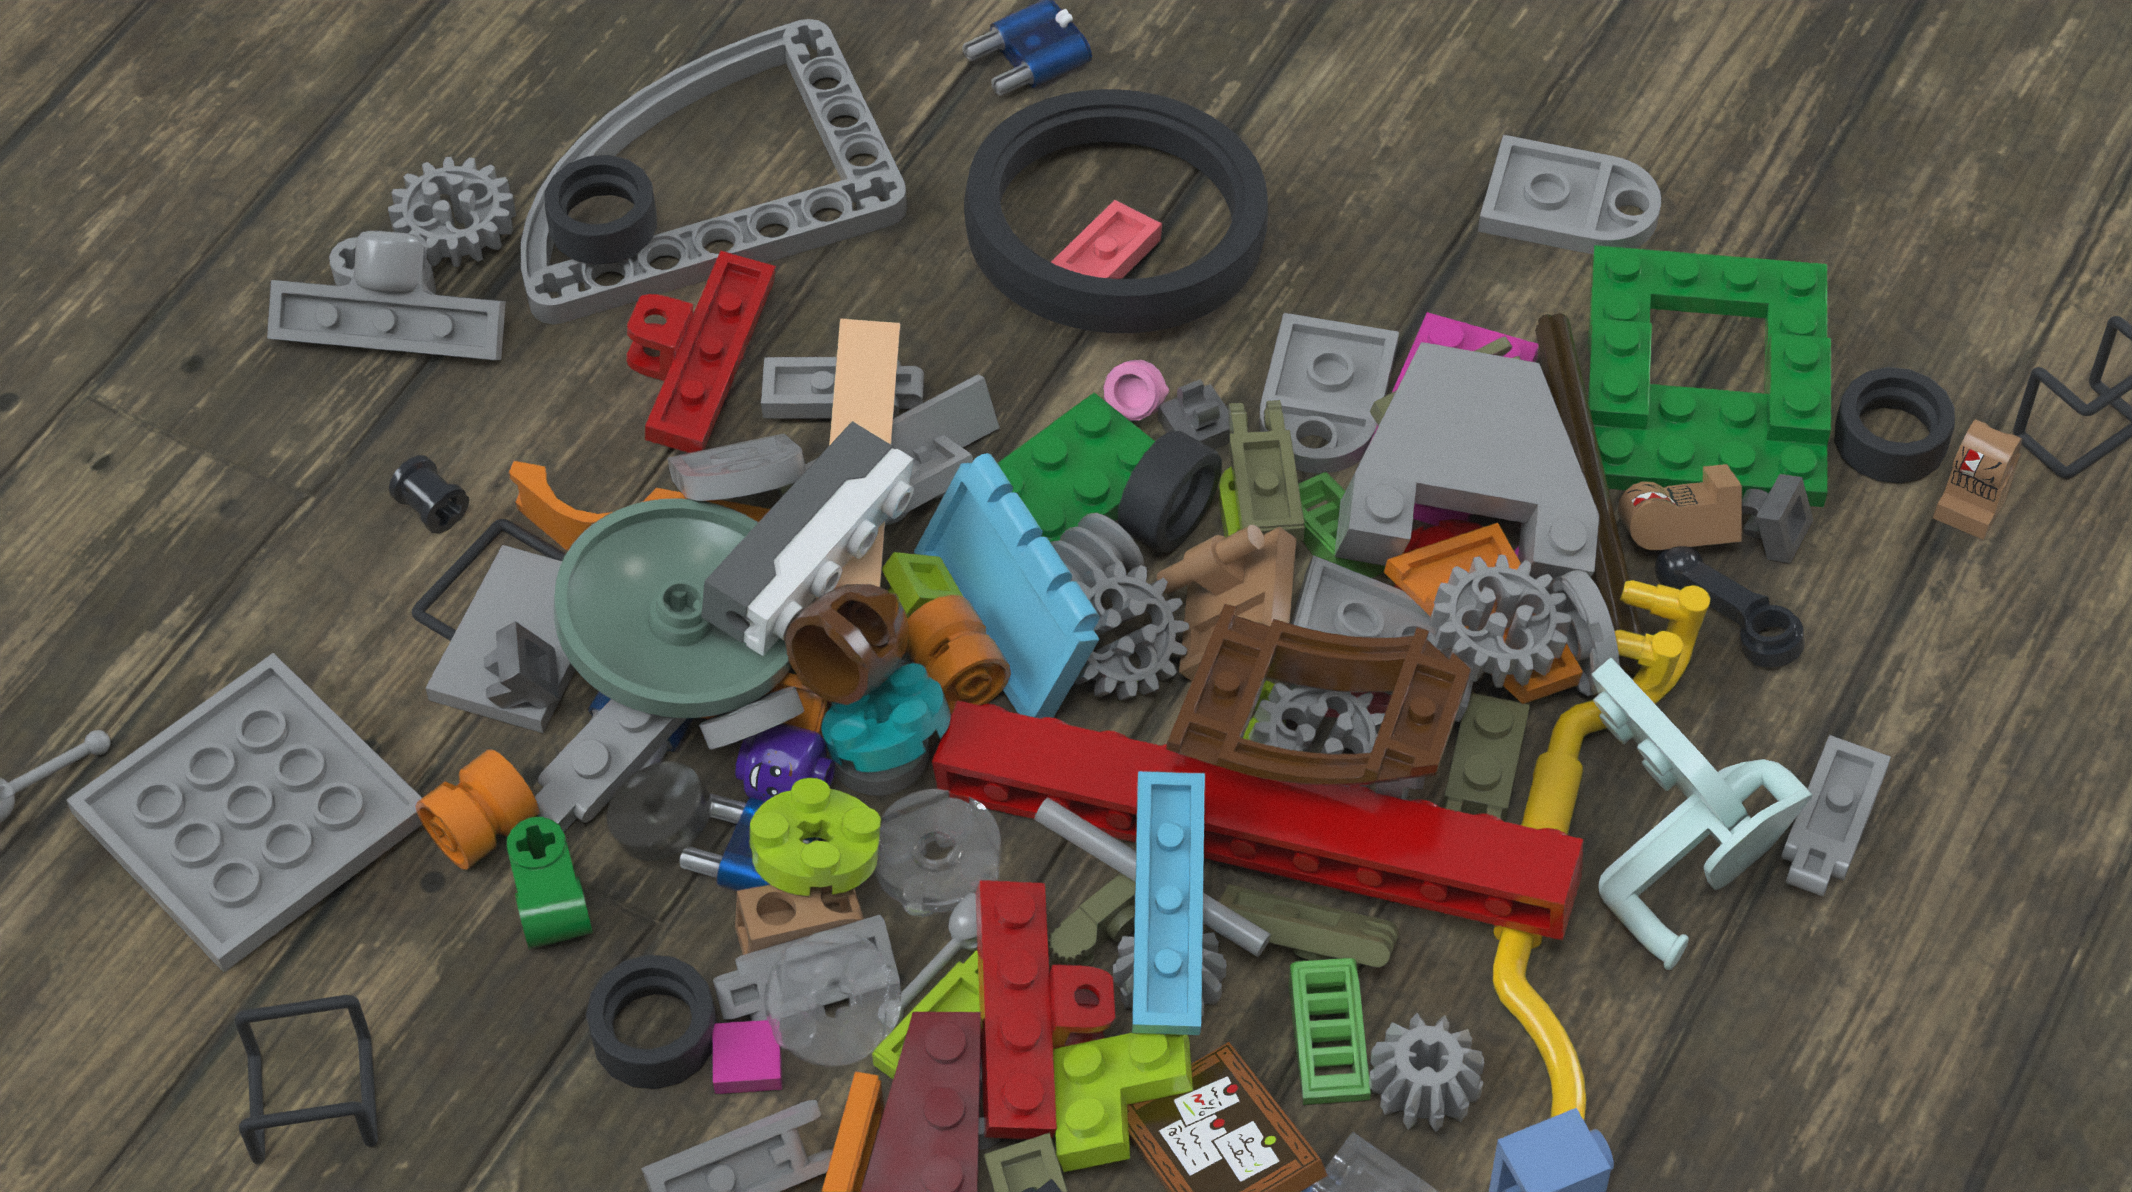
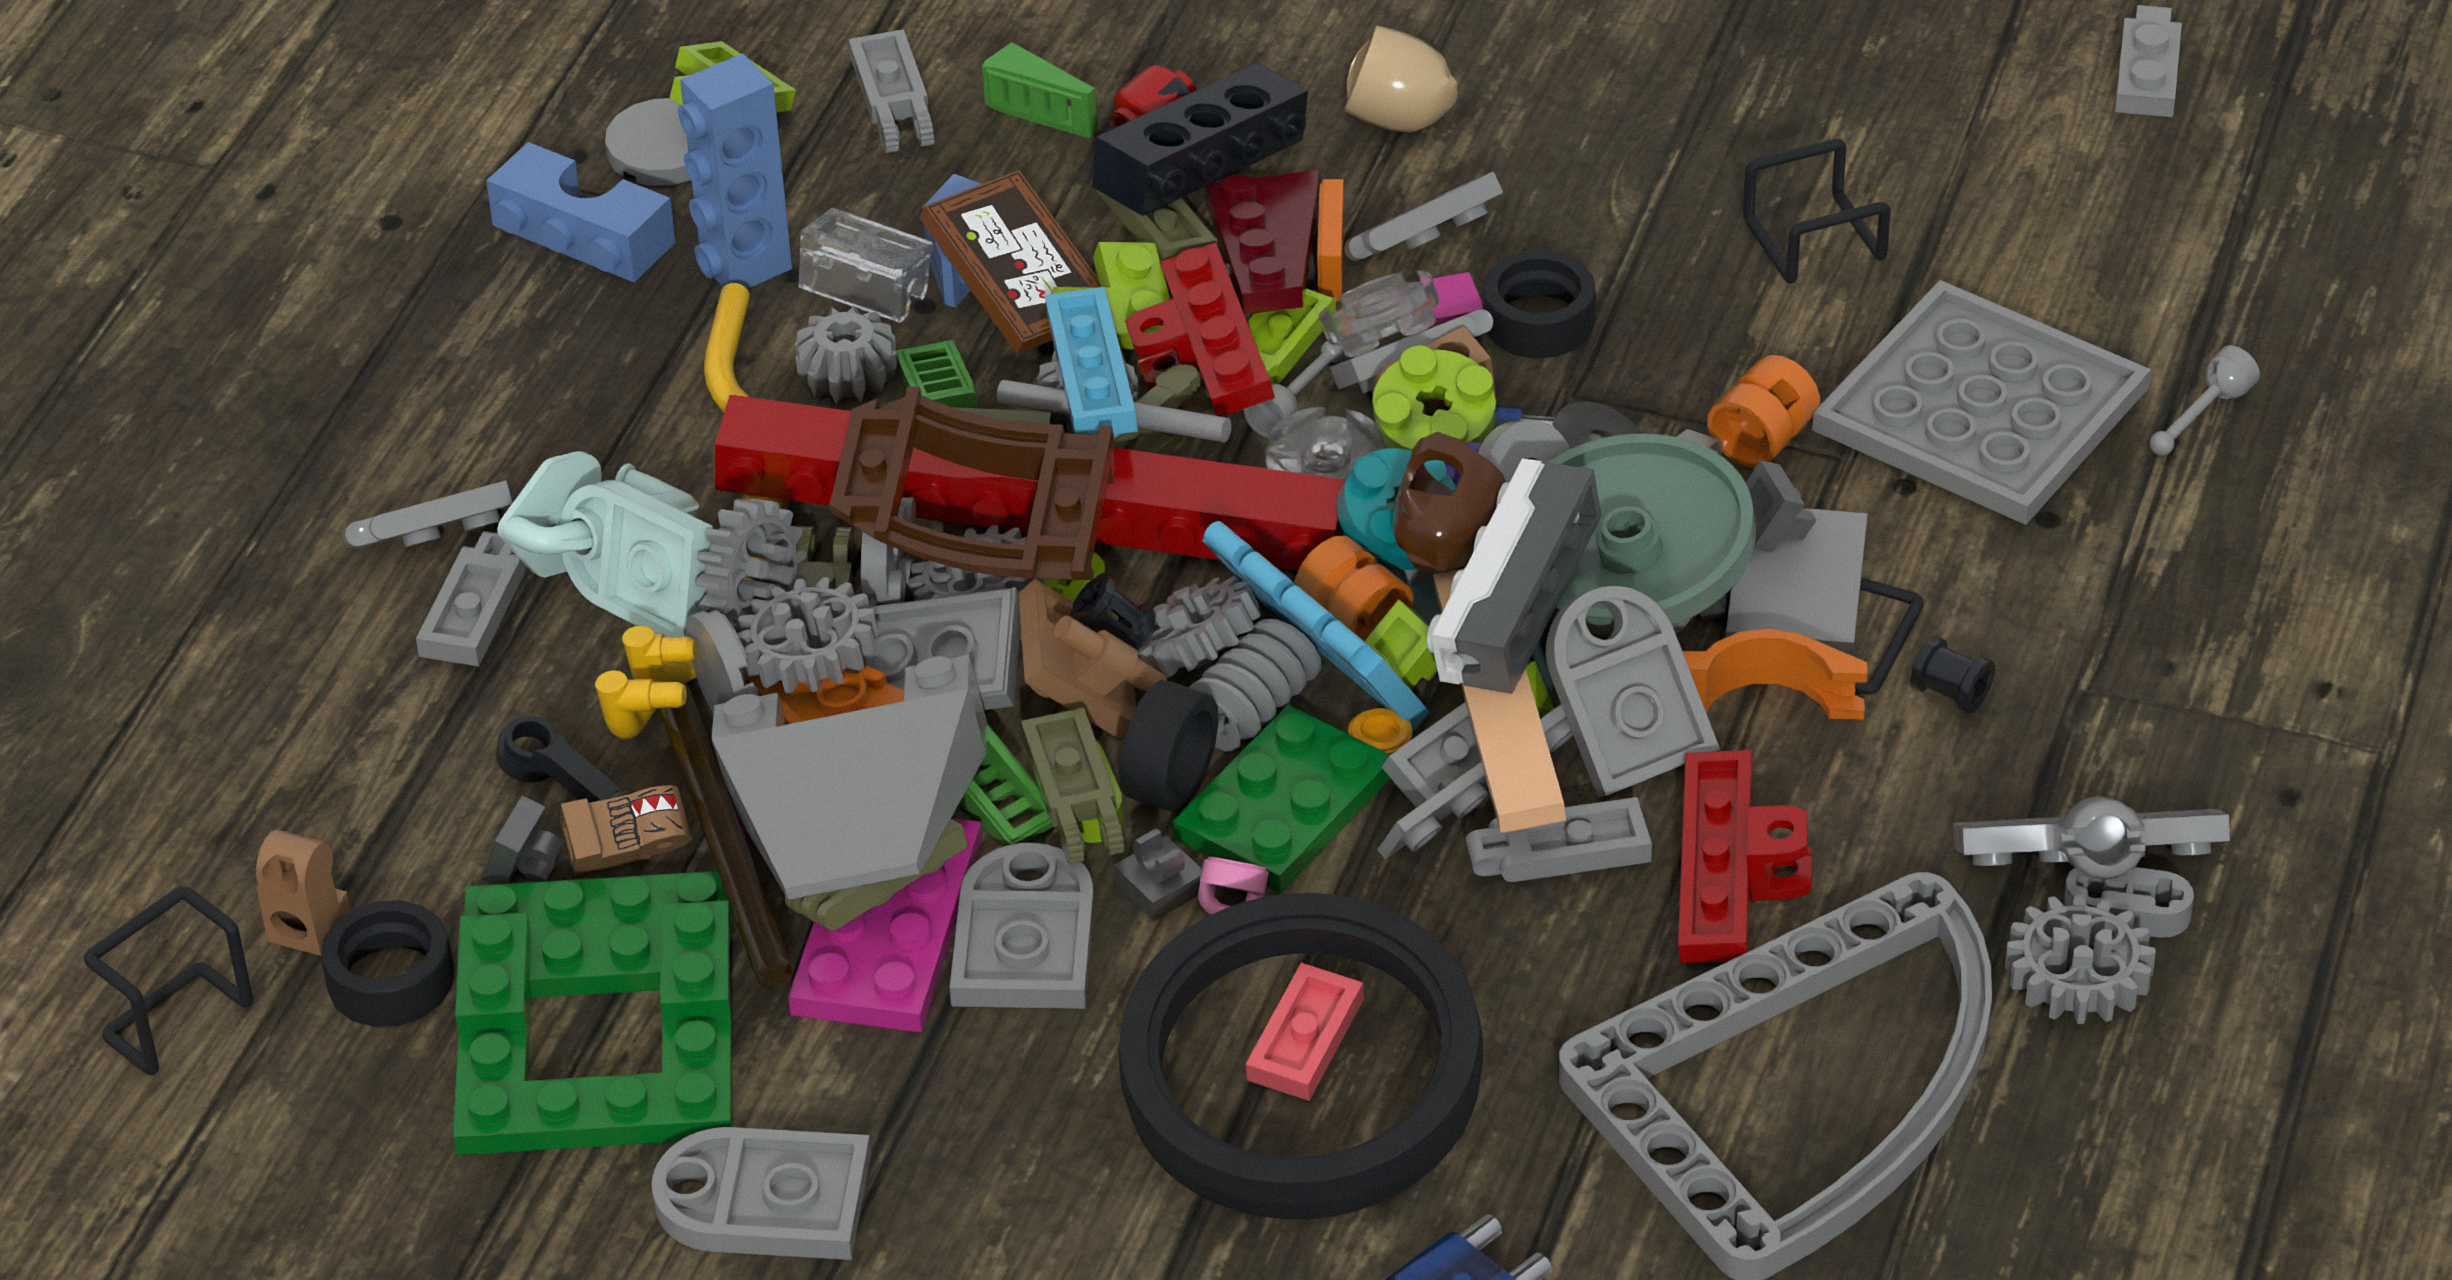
camera: 170 degrees right, 10 degrees down
green piece [507,817,593,950] -> none
black tyre [545,155,657,265] -> none
none -> light grey hinge [342,480,513,549]
none -> light grey gear [695,498,807,633]
none -> black bush [1070,573,1156,649]

